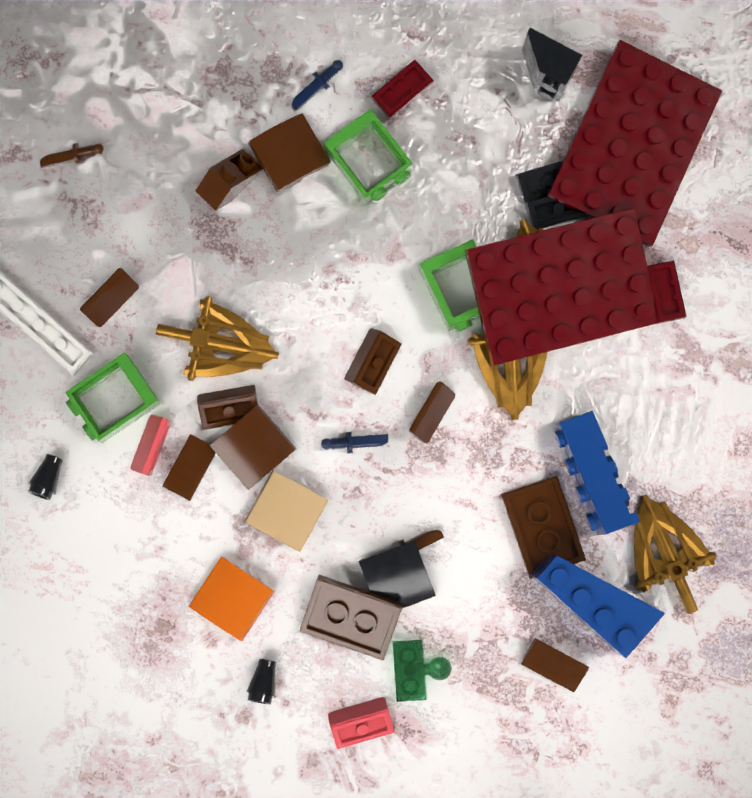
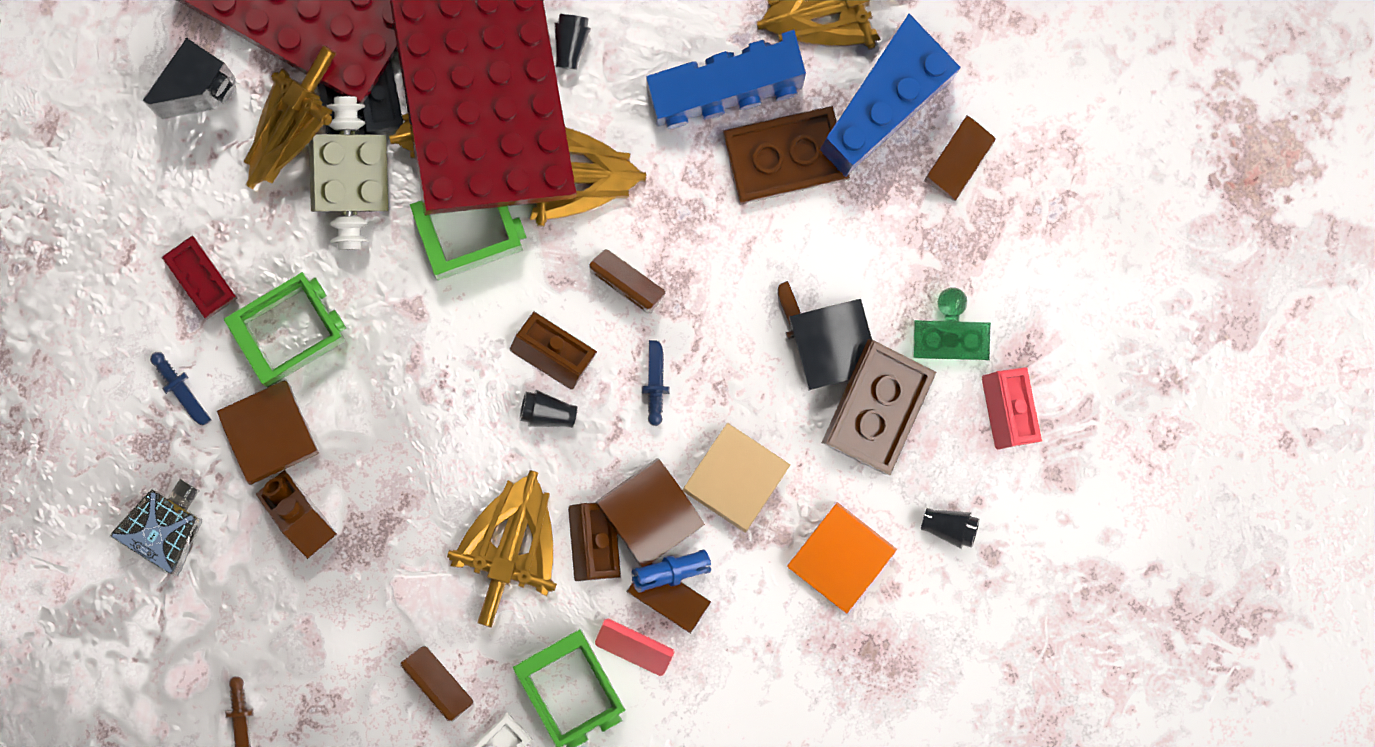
camera: 85 degrees left, 0 degrees up
none -> torso [110,479,202,576]
none -> pearl gold bar [243,46,336,189]
none -> plate [309,96,388,250]
none -> black cone [519,390,577,428]
none -> black cone [554,14,591,70]
none -> blue pin [632,549,712,593]

